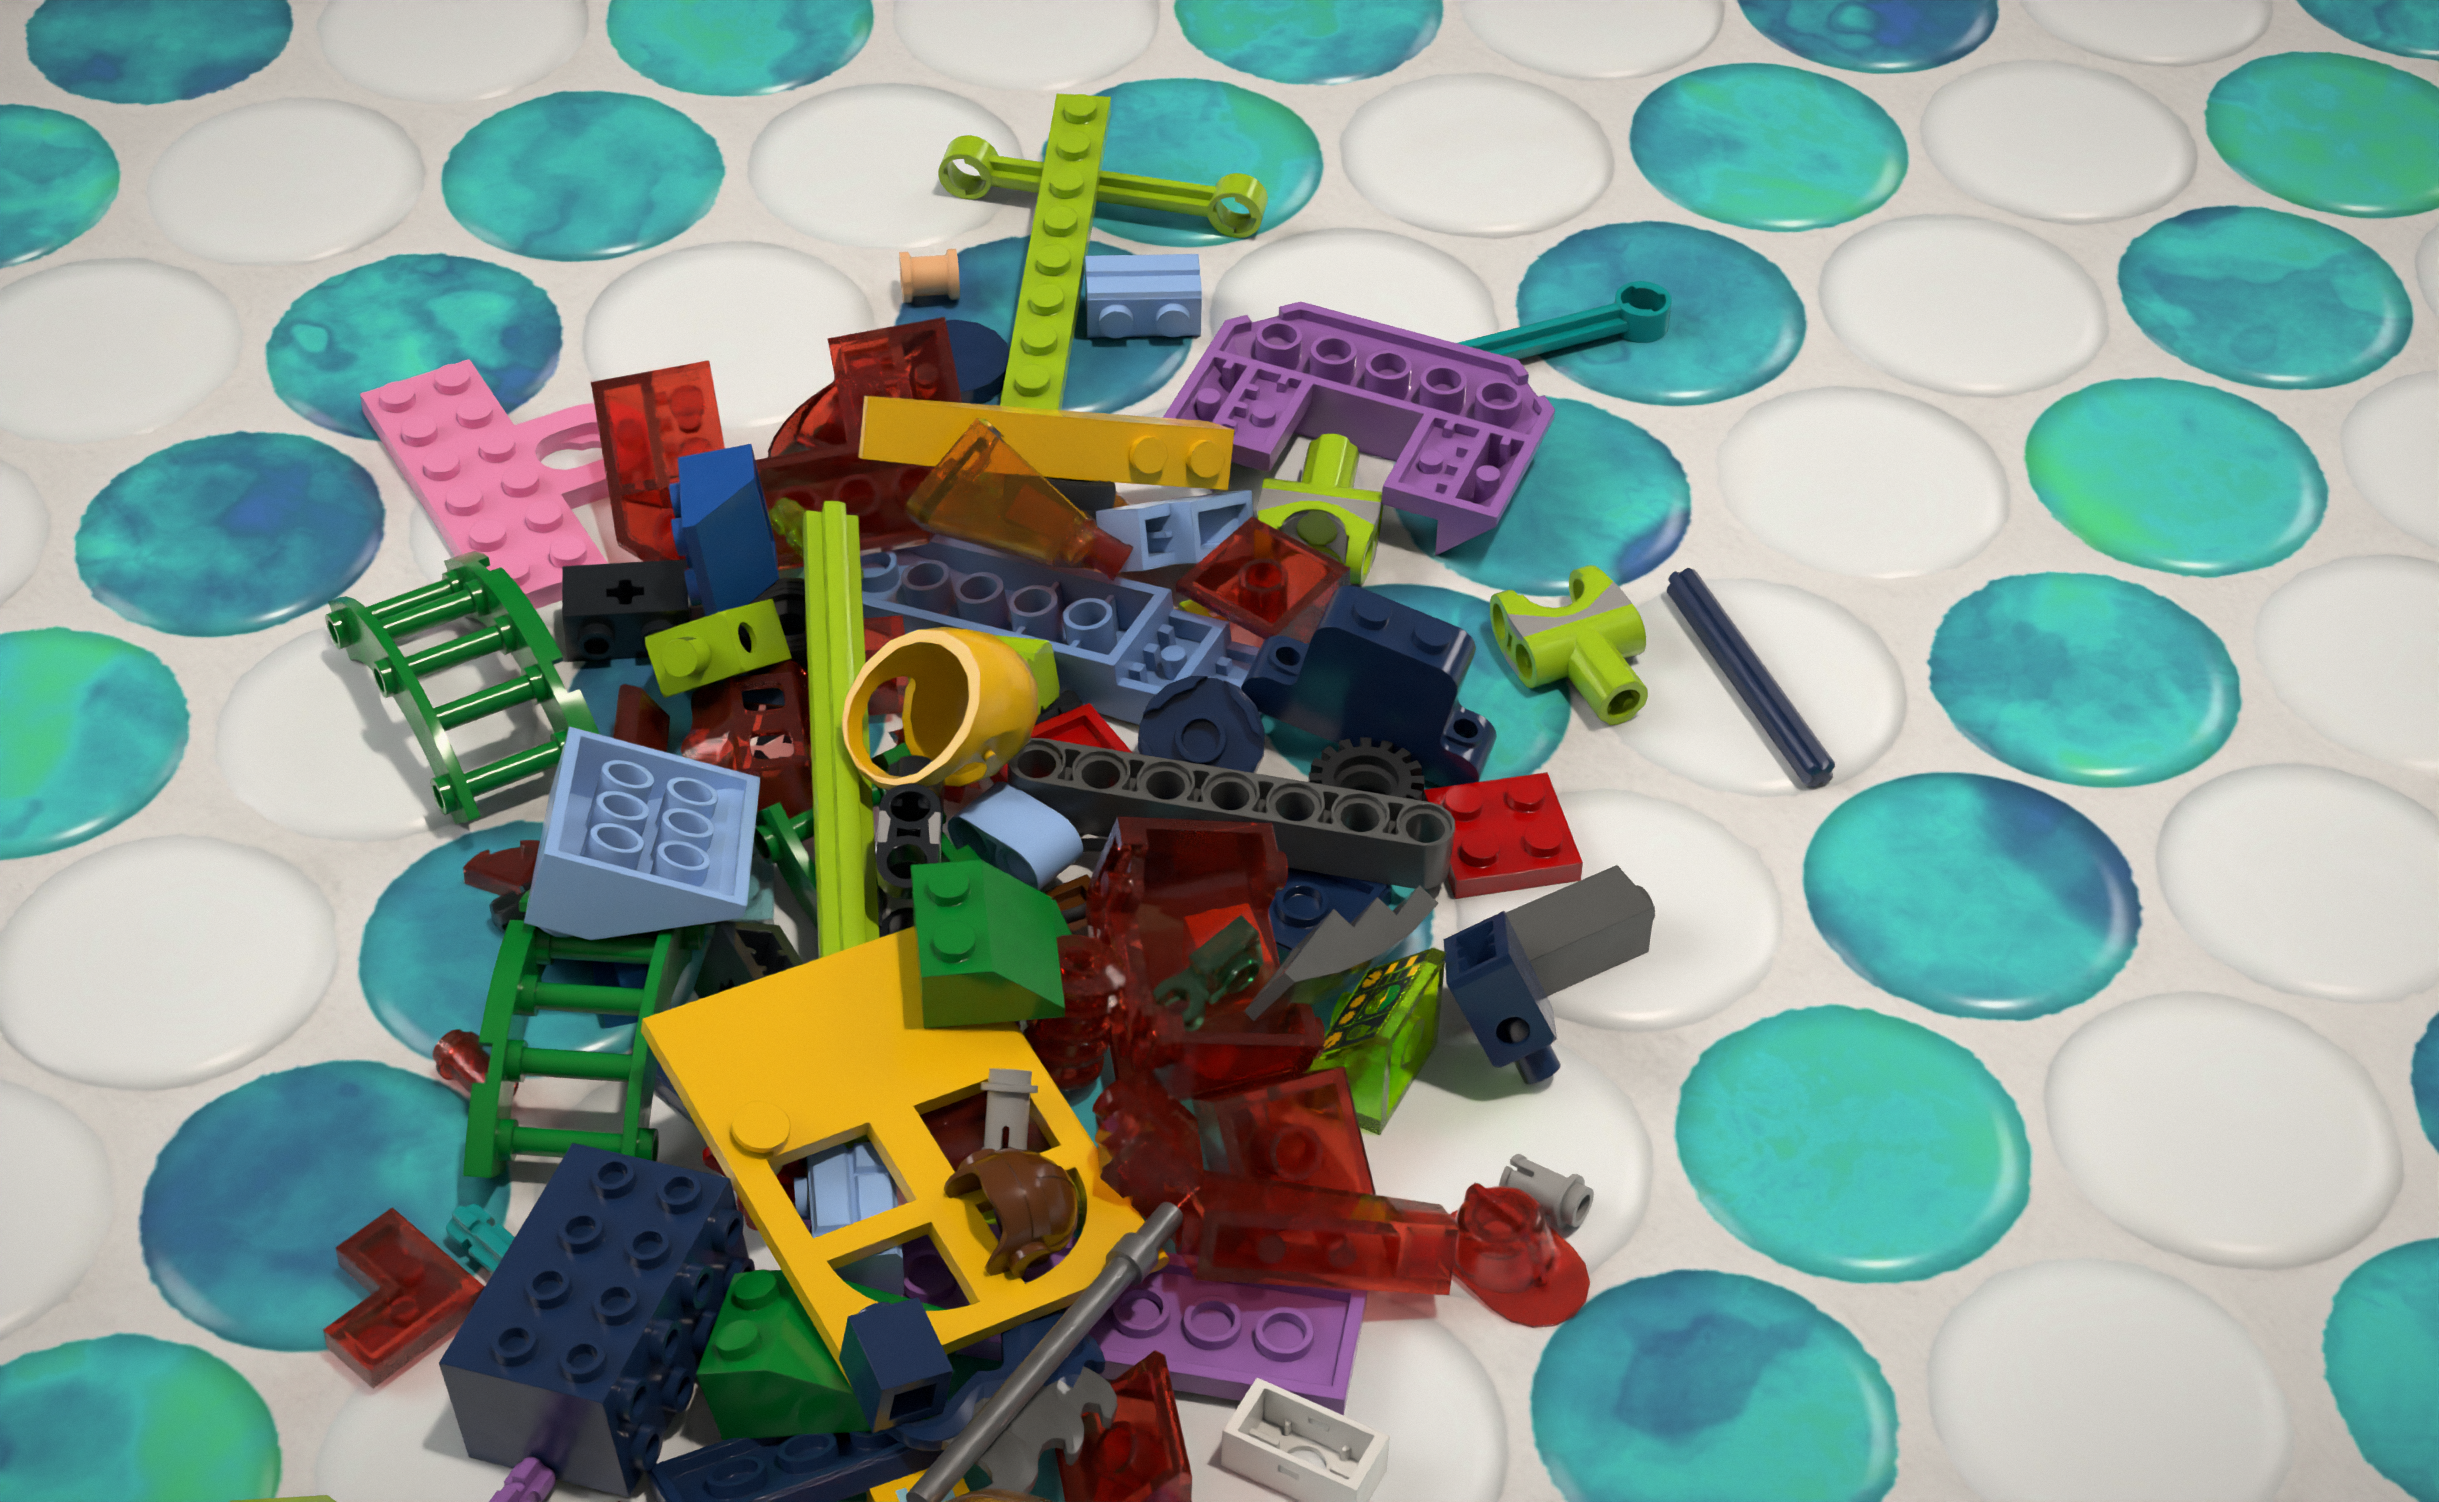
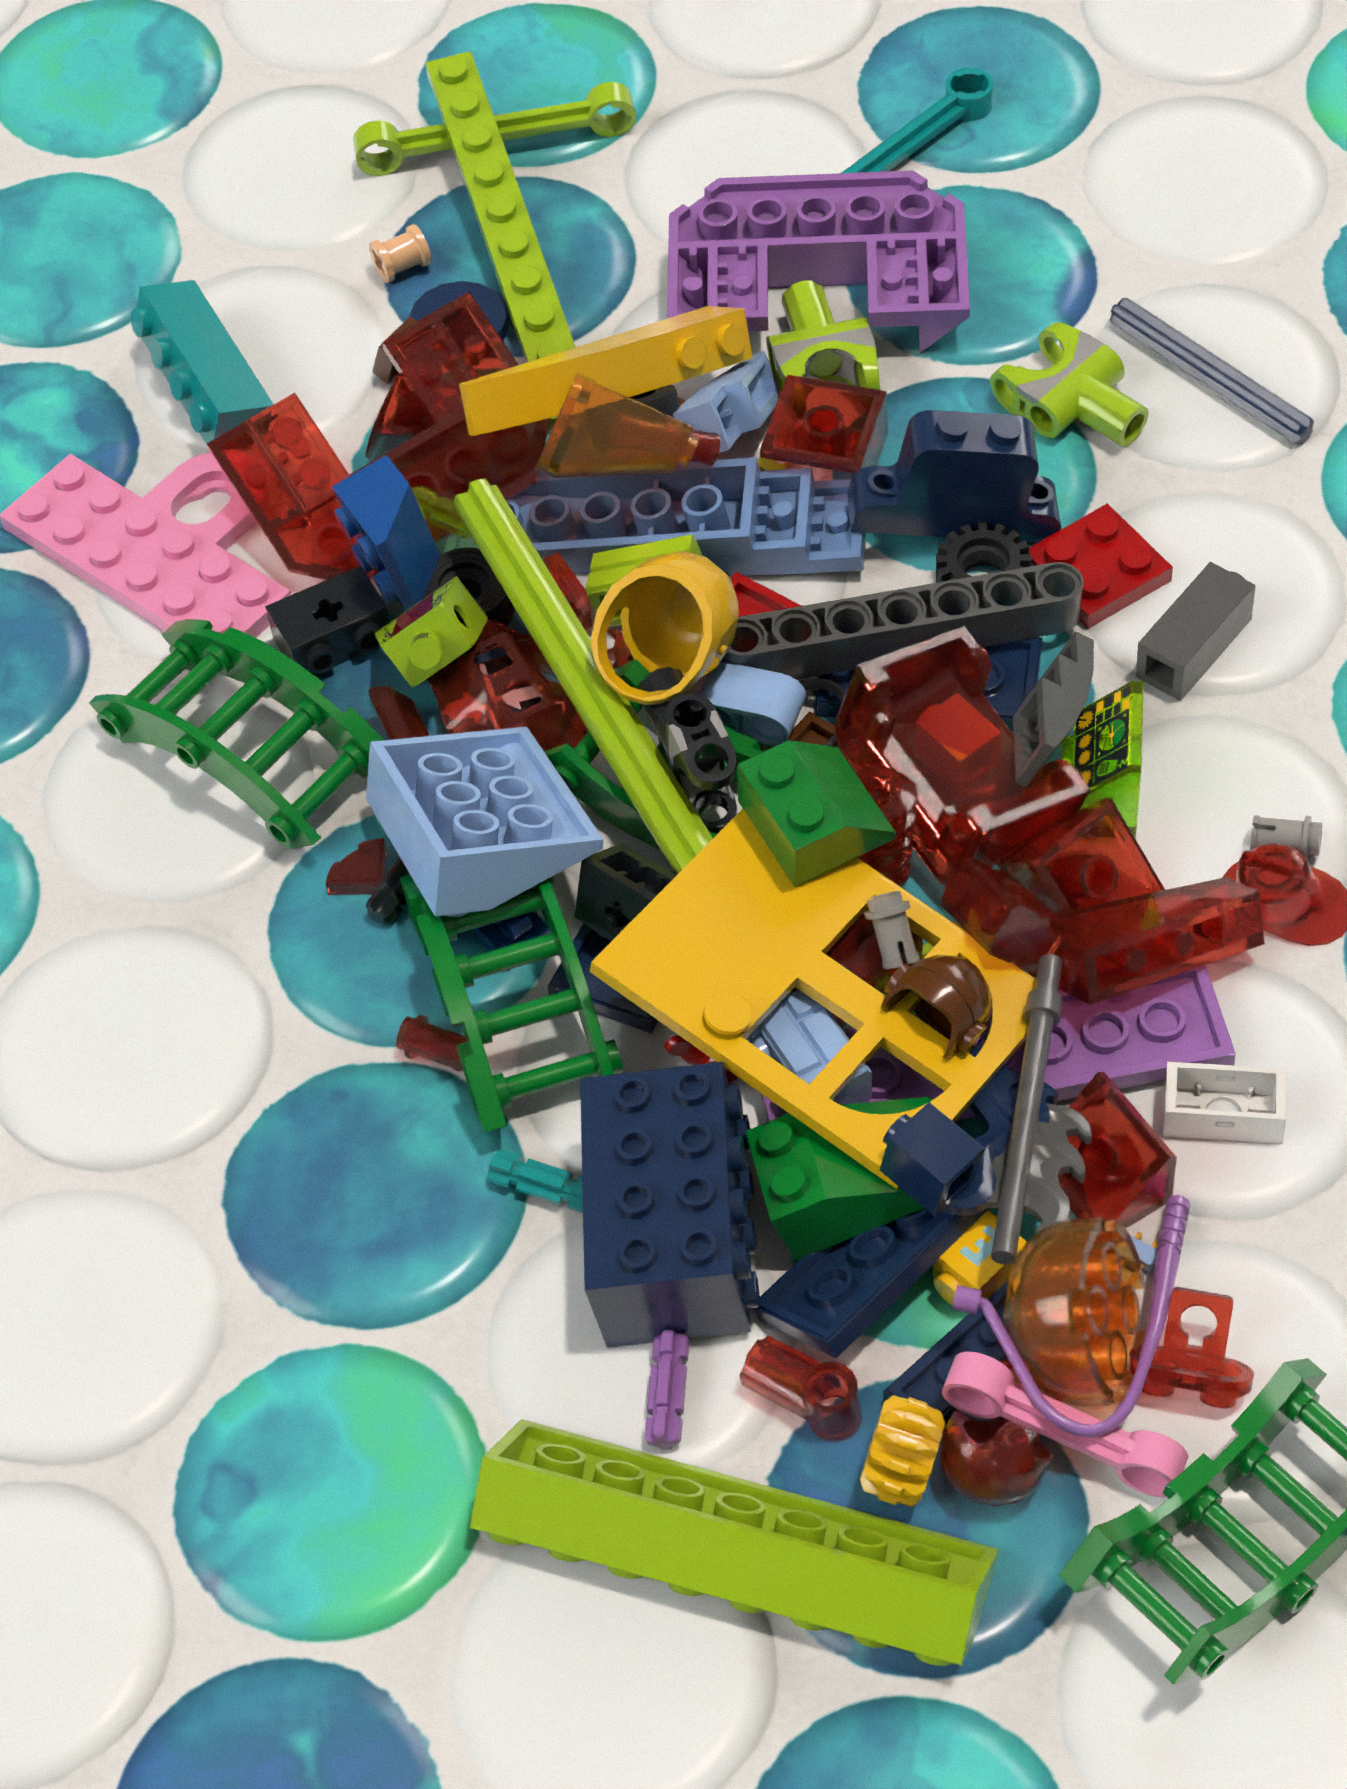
camera: 15 degrees left, 10 degrees up
clear red plate [323,1207,485,1389] -> none
light blue brick [1085,254,1202,338] -> none
dark blue tile [1138,676,1265,773] -> none
clear green plate [1152,915,1264,1035] -> none
dark blue torso [1443,911,1561,1084] -> none
none -> teal brick [131,280,274,452]

